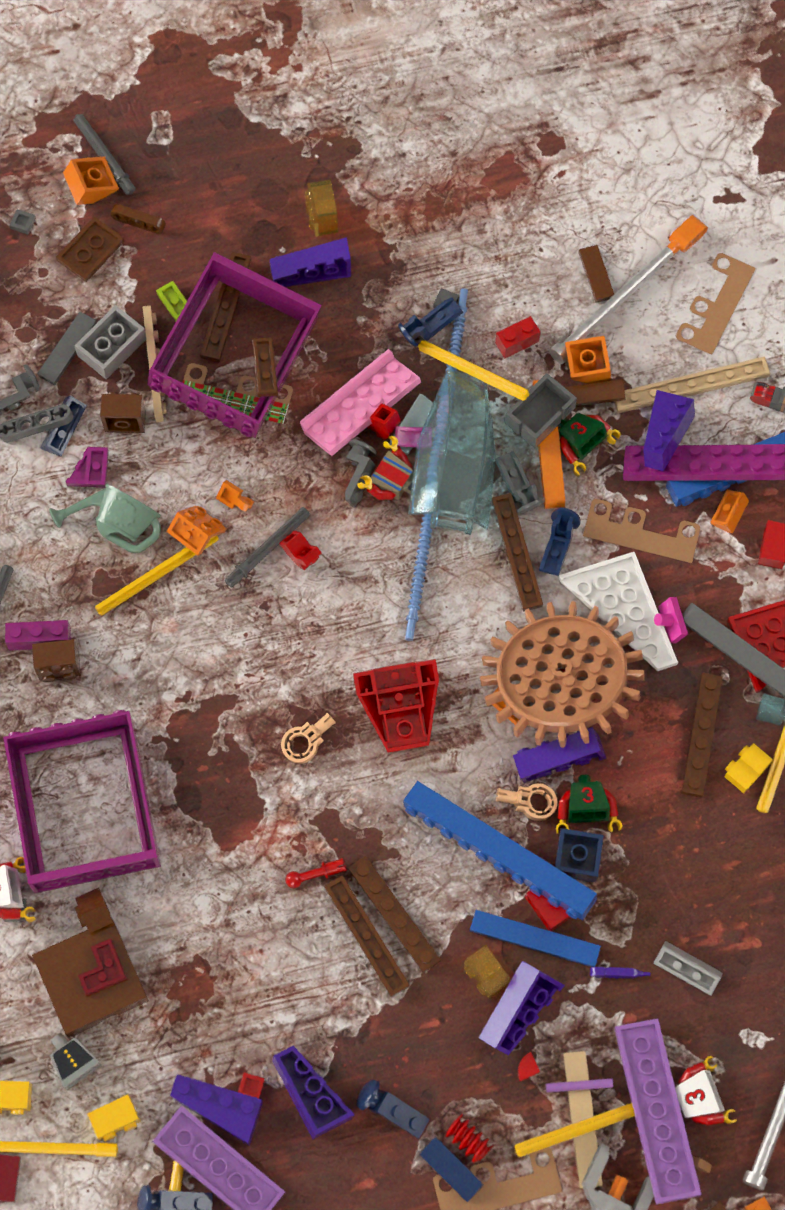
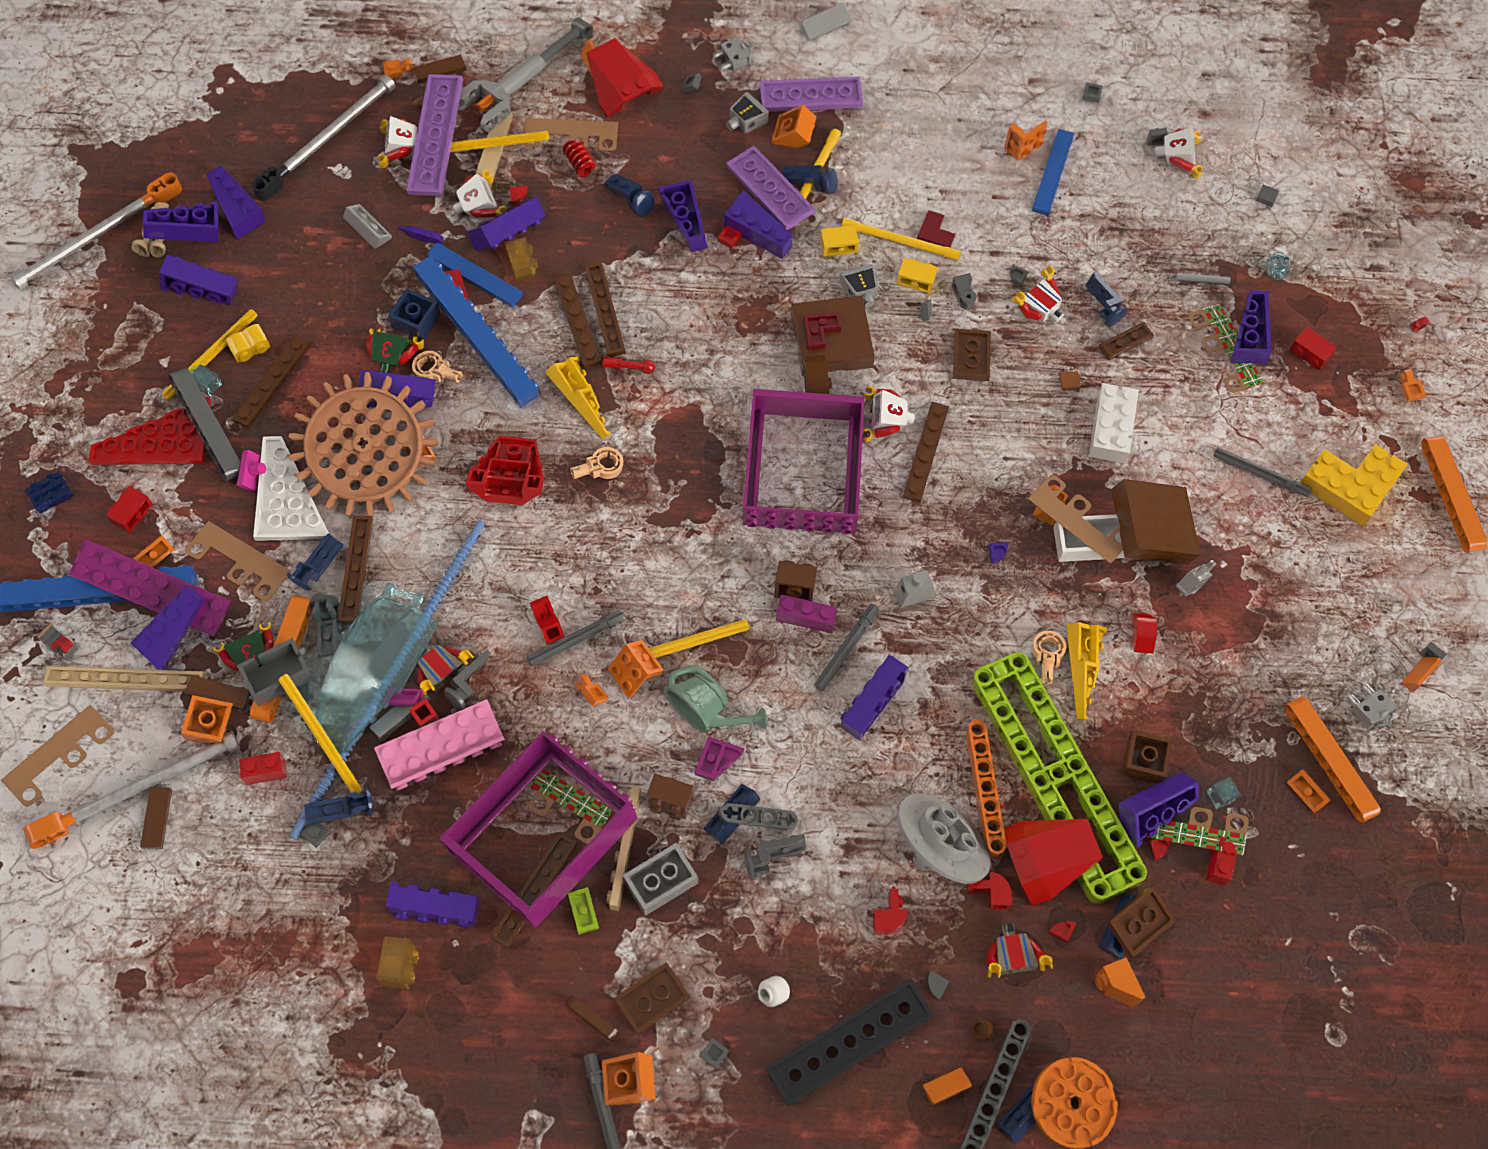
camera: 165 degrees left, 5 degrees down
dark grey tile [37,312,97,385] -> none
reddish brown tile [252,337,278,397] -> none
dark blue slope [419,1137,483,1203] -> none
medium lavender piece [546,1079,613,1093] -> none
none -> white torso [453,170,506,218]
none -> yellow wedge [545,356,611,439]

